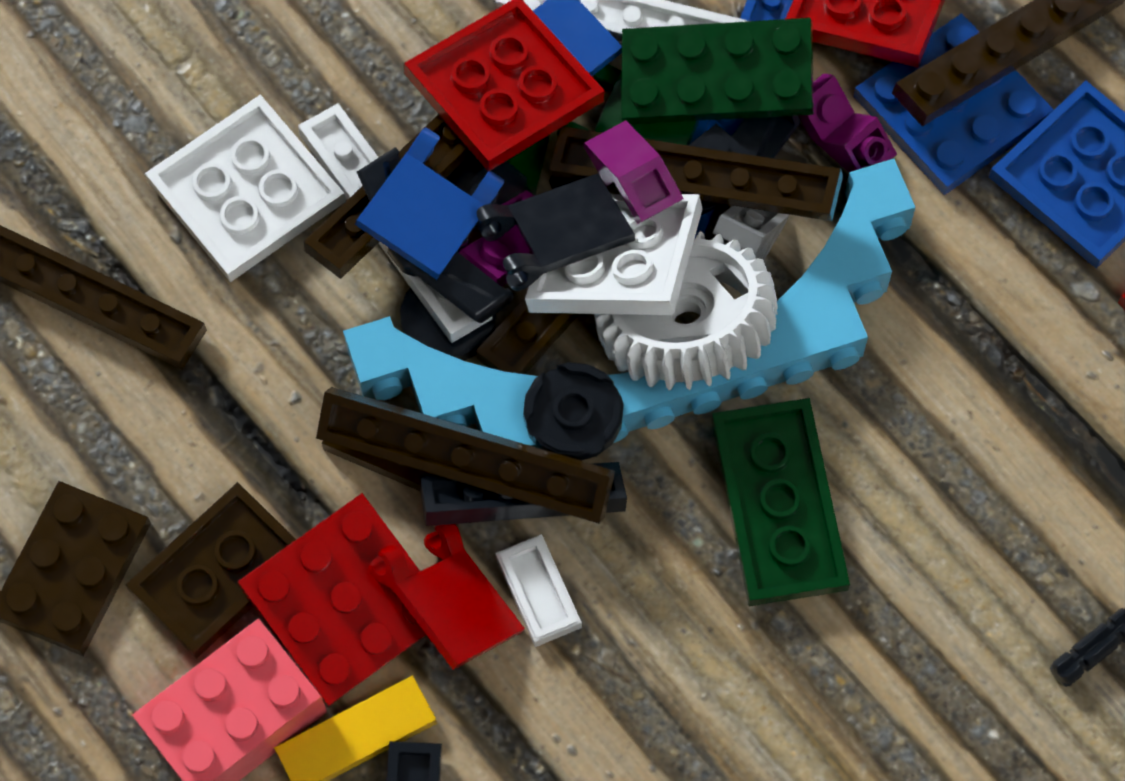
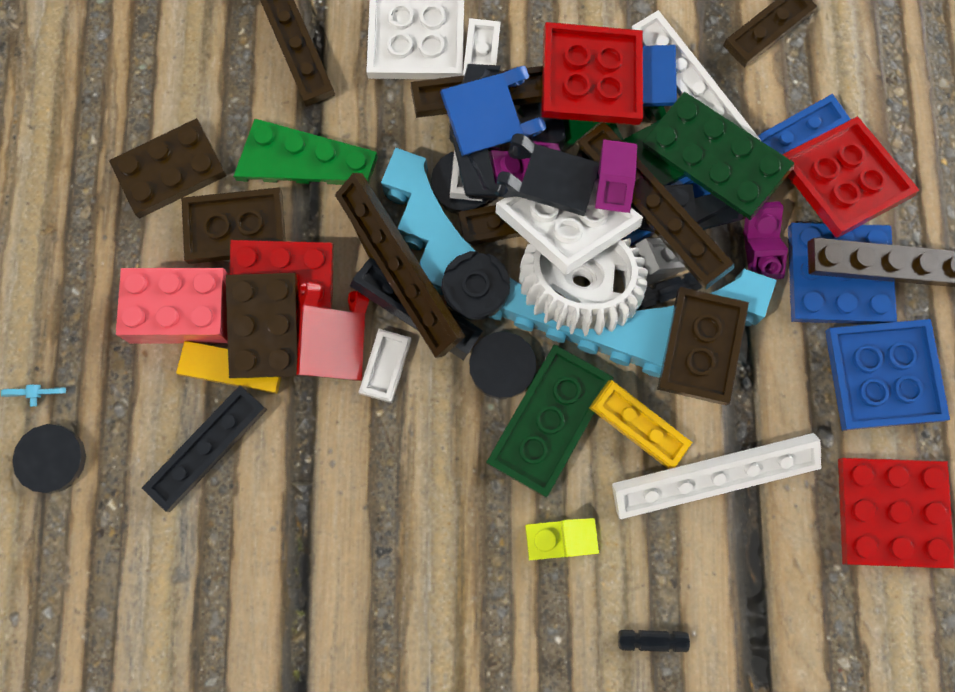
camera: 40 degrees right, 10 degrees up
none -> dark brown plate [226,273,300,378]
none -> green wing [233,119,378,185]
none -> black tile [469,332,536,400]
none -> neon yellow slope [525,518,599,560]
none -> yellow tile [589,380,693,469]
none -> white plate [612,433,821,519]
none -> black axle [641,272,703,308]
none -> dark brown plate [657,287,749,406]

